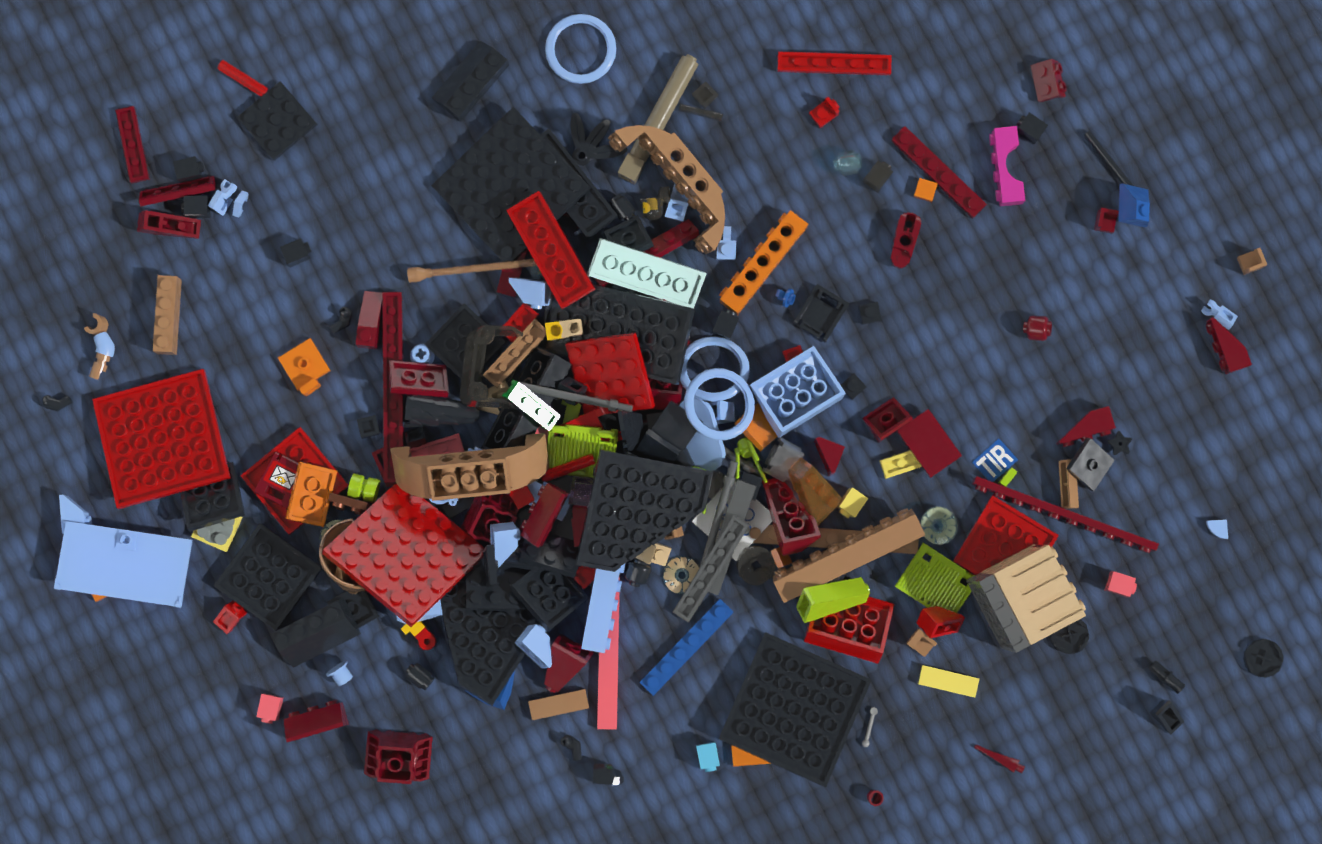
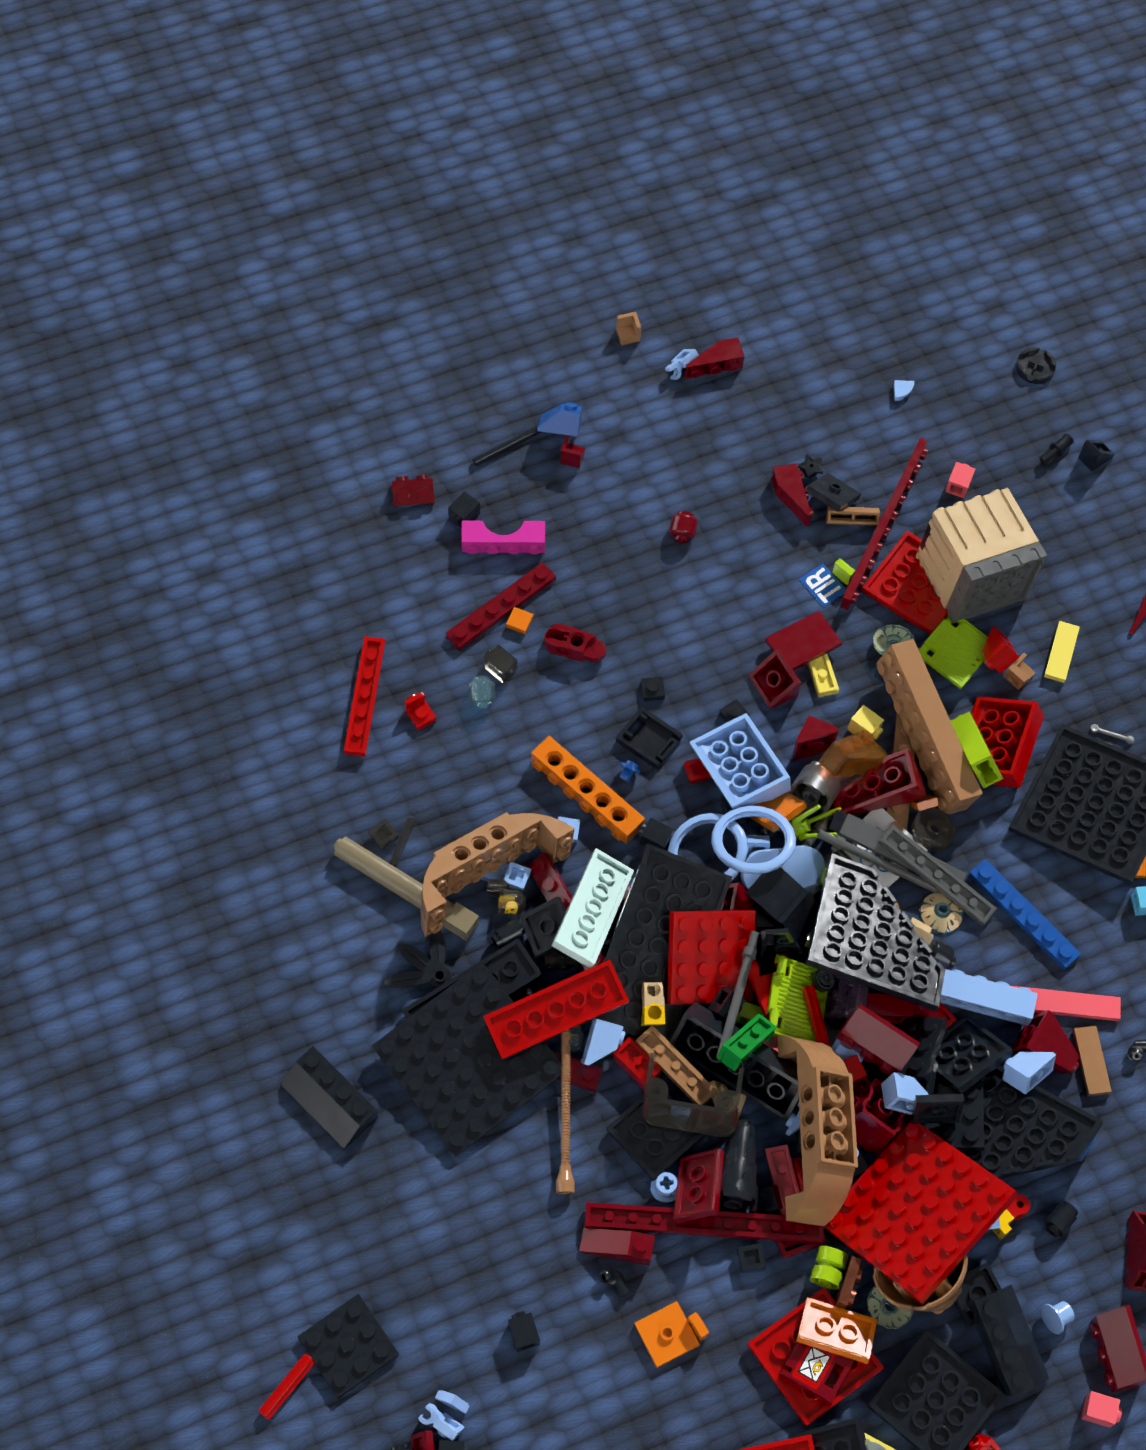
camera: 90 degrees left, 20 degrees down
light blue wedge [545,14,616,84] -> none

